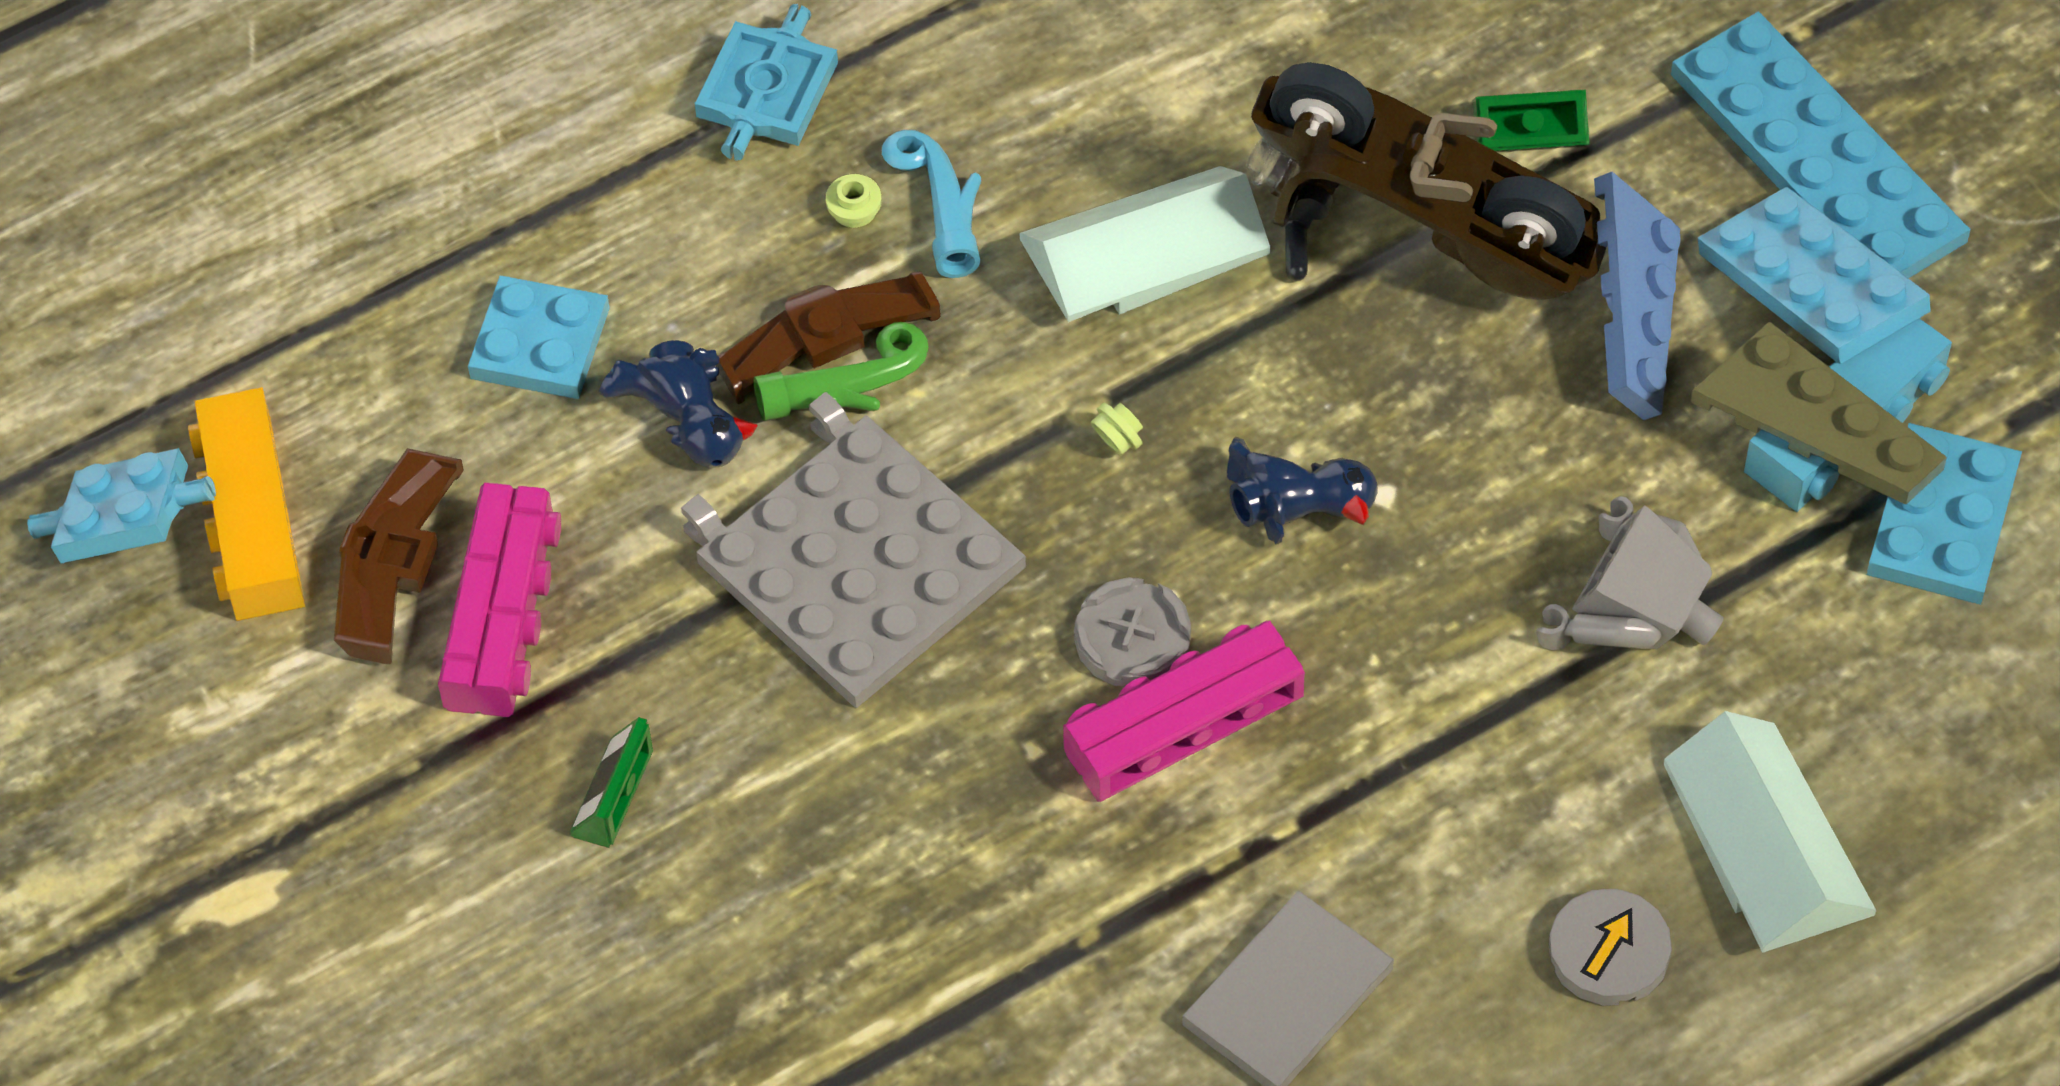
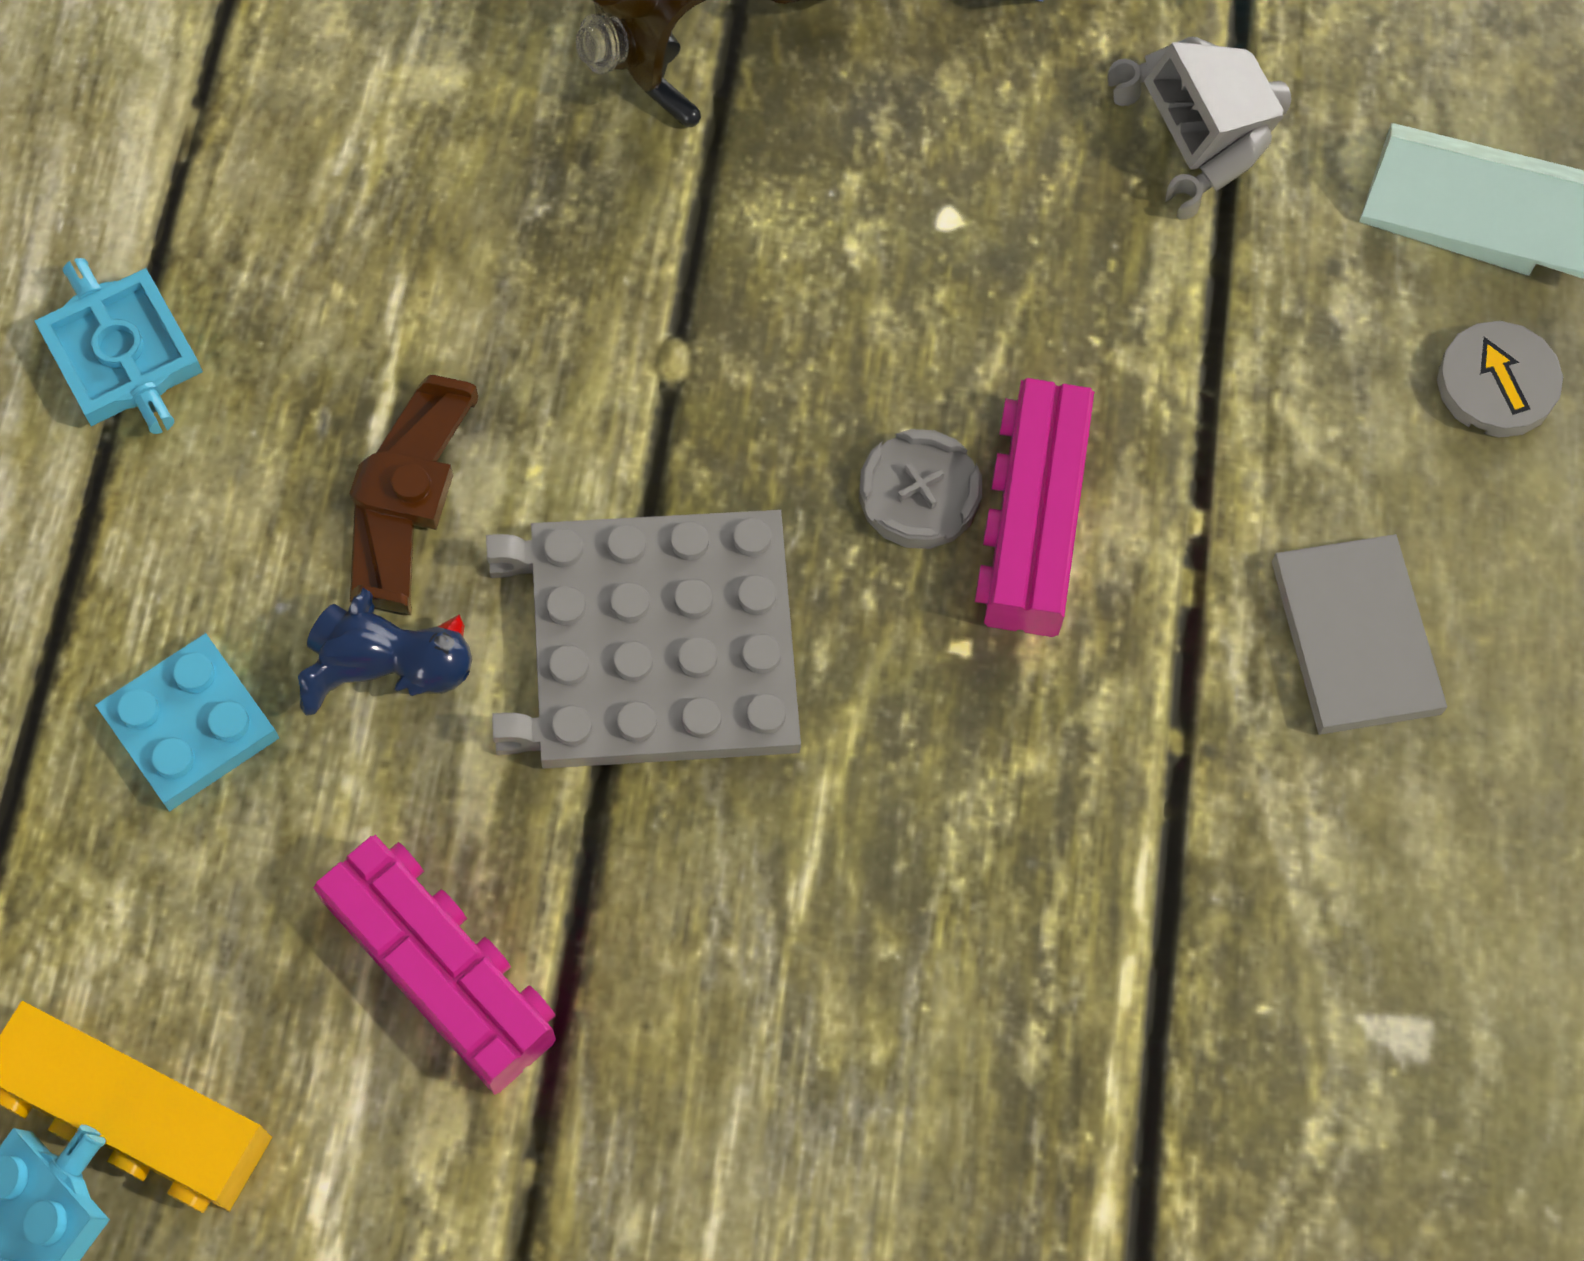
camera: 55 degrees left, 10 degrees up
reddish brown plate [334,448,464,664] -> none
green slope [570,717,653,848] -> none
bright green plant [753,322,929,421] -> none
yellowish green plate [826,174,882,228] -> none
medium azure plant [882,130,981,278] -> none
light aqua slope [1020,166,1270,322] -> none
yellowish green plate [1090,402,1143,456] -> none
dark blue animal [1227,437,1378,544] -> none

